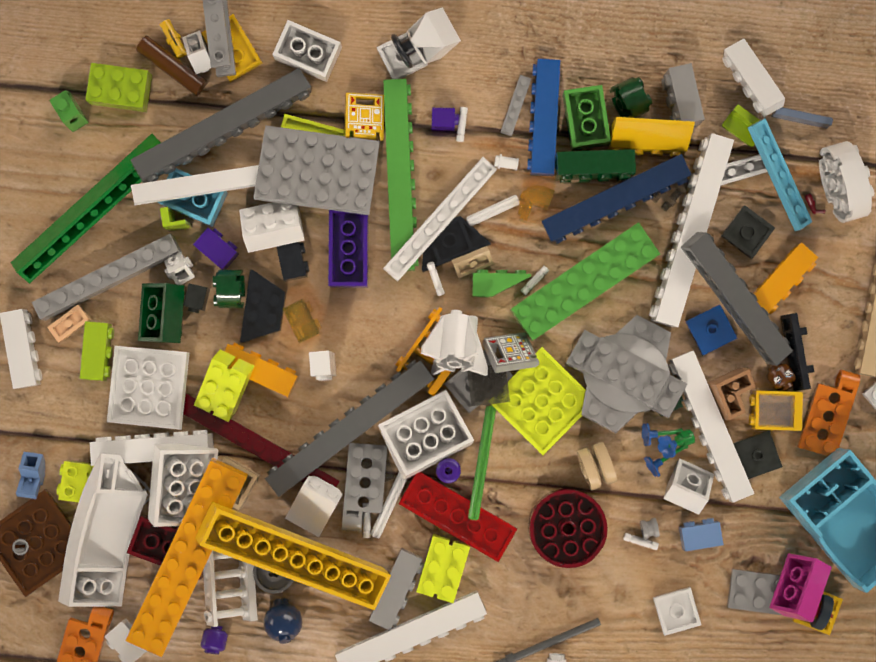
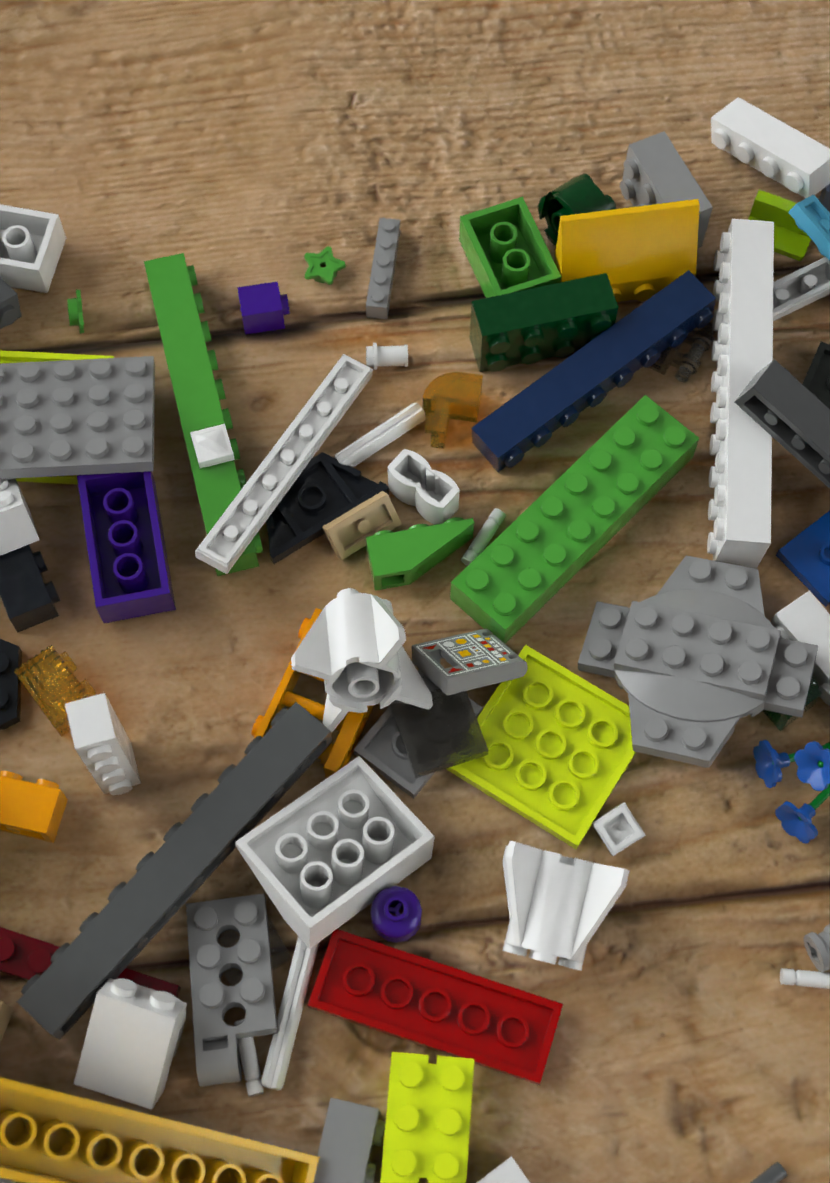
camera: 15 degrees left, 20 degrees down
yellow container [345,93,384,141] -> none
white plate [377,32,428,79] -> none
white piece [391,7,461,68] -> none
white wheel [427,262,445,296] -> none
white wheel [456,107,468,142] -> none
bright green axle [468,406,496,520] -> none
blue brick [527,59,561,177] -> none
dark red brick [528,489,608,568] -> none
tan wheel [577,442,617,491] -> none
none -> bright green plate [67,289,84,334]
none -> white tile [190,424,235,469]
none -> bright green plate [304,246,346,285]
none -> white brick [388,449,460,525]
none -> white brick [502,841,629,971]
none -> white tile [592,802,646,856]

